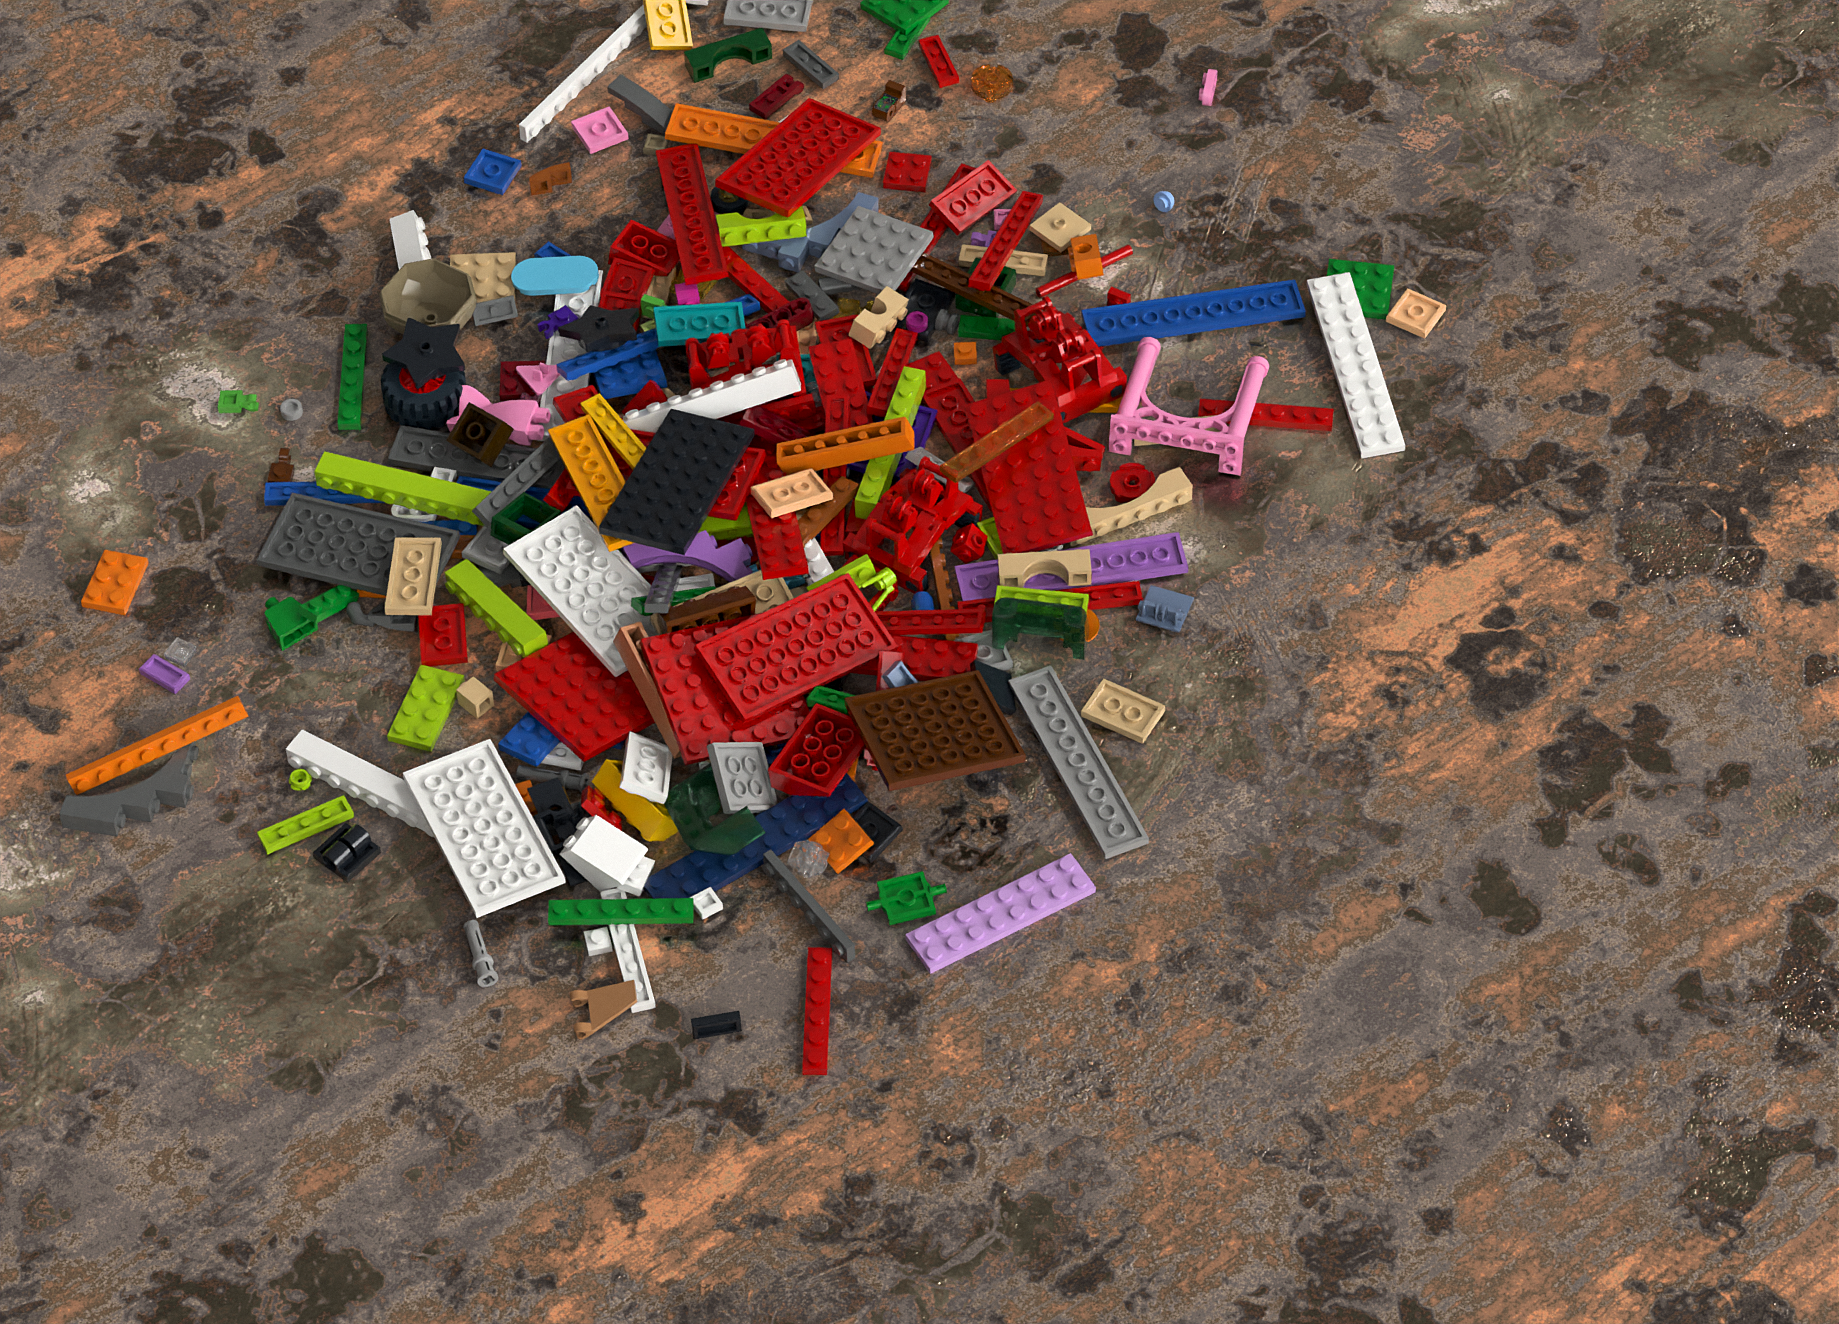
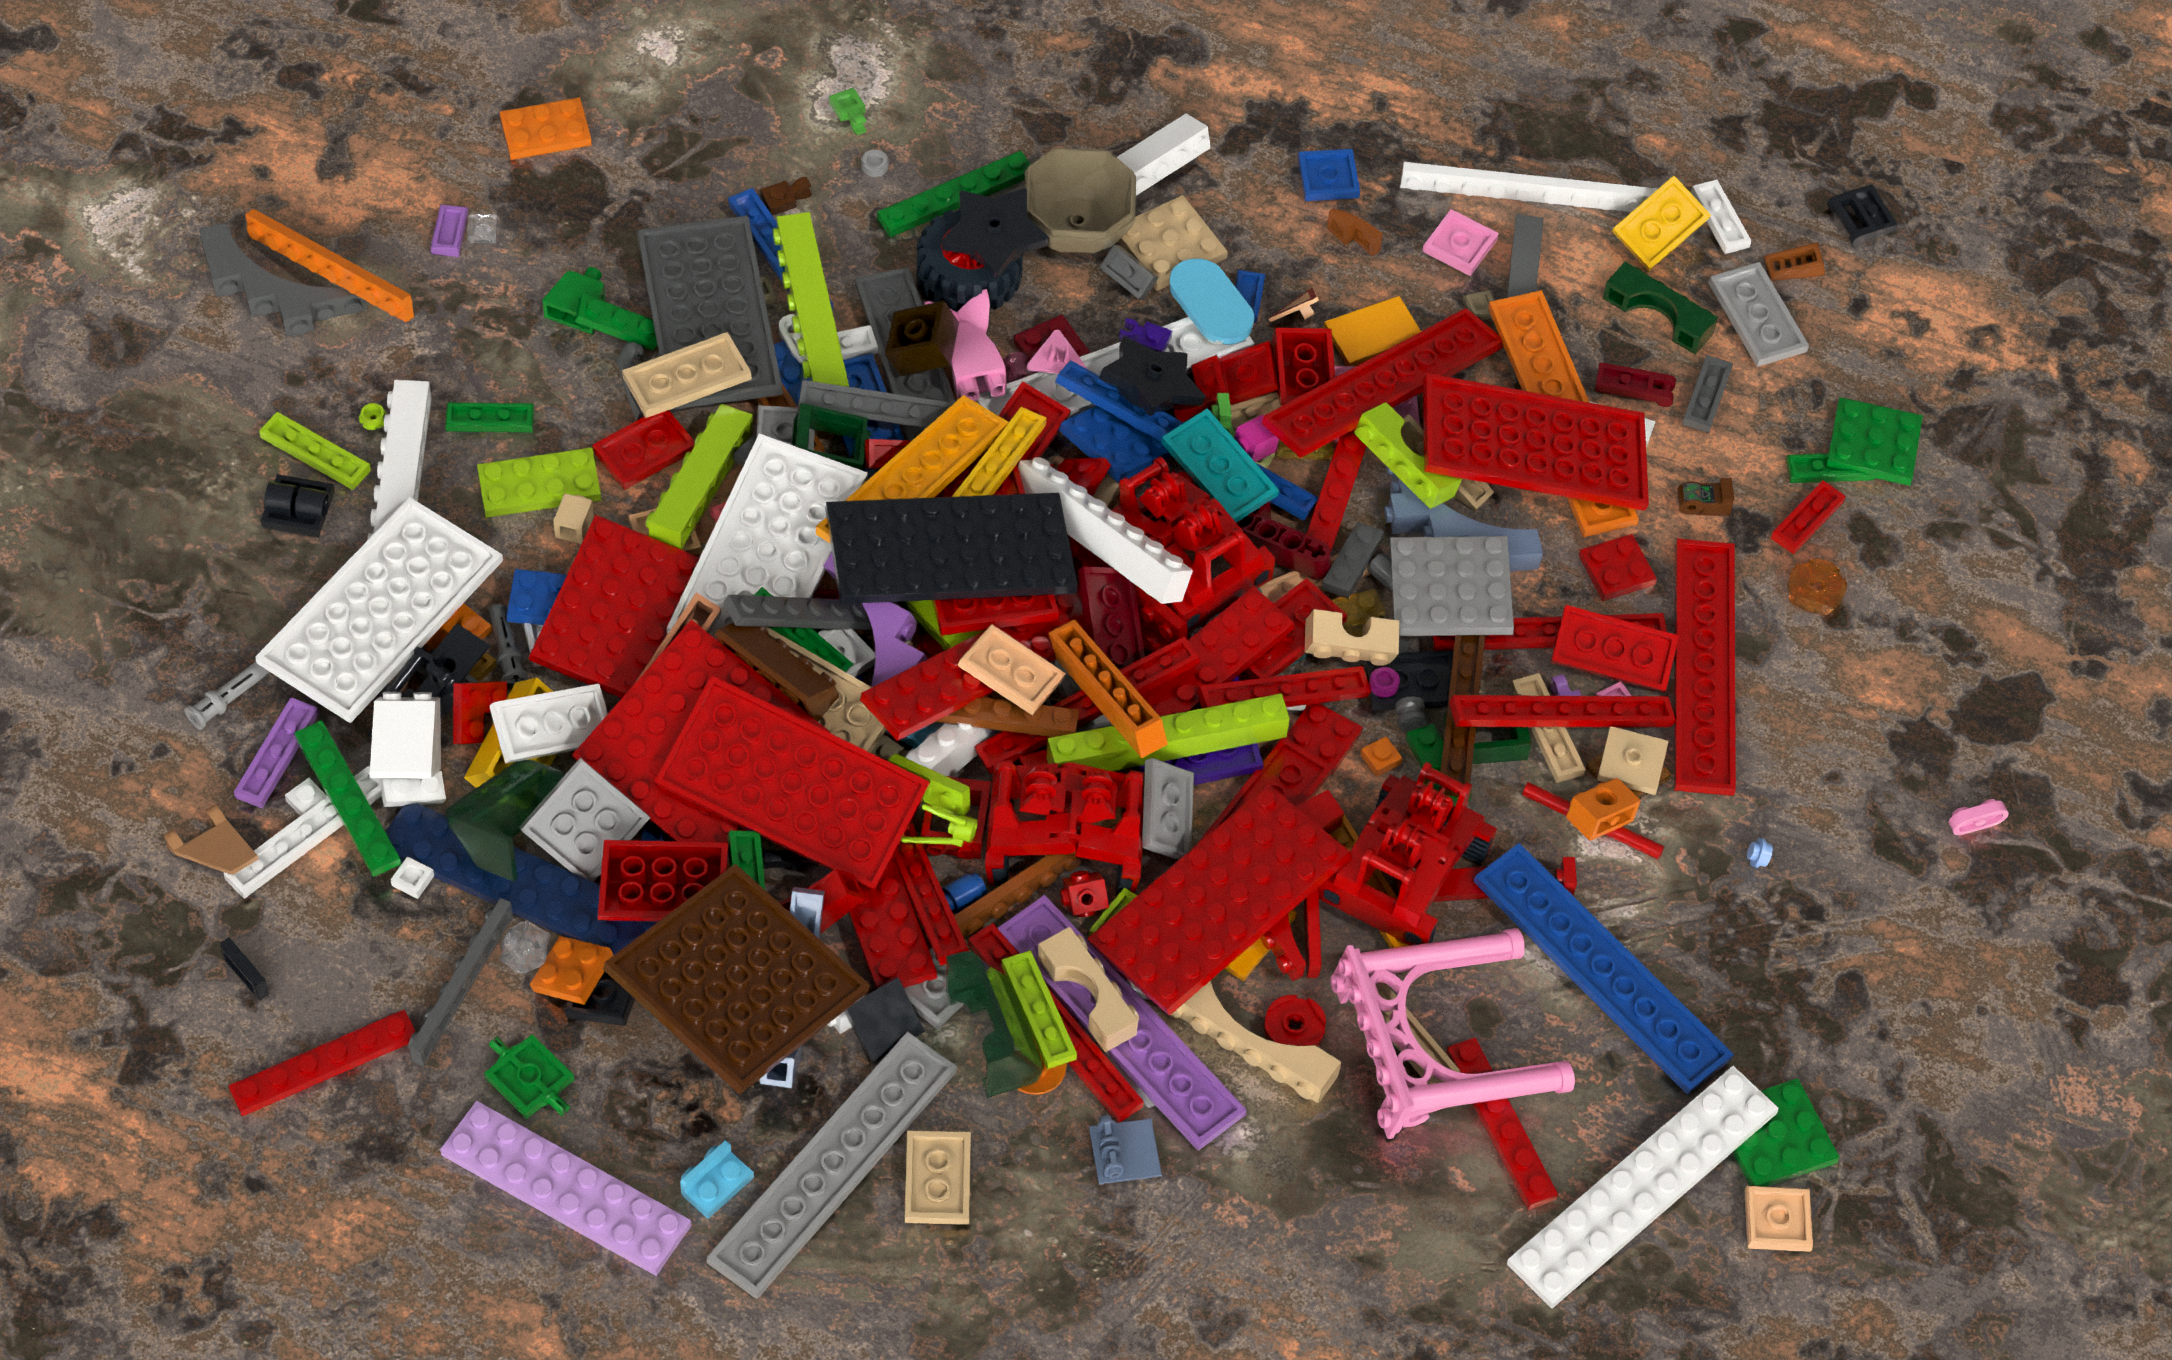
camera: 55 degrees right, 5 degrees up
clear orange tile [940,401,1054,484] -> none
none -> medium lavender plate [234,698,319,809]
none -> green tile [445,402,534,433]
none -> medium azure bracket [680,1140,754,1219]
none -> light nougat piece [1268,287,1319,322]
none -> light orange tile [1324,296,1421,366]
none -> red plate [1674,538,1736,796]

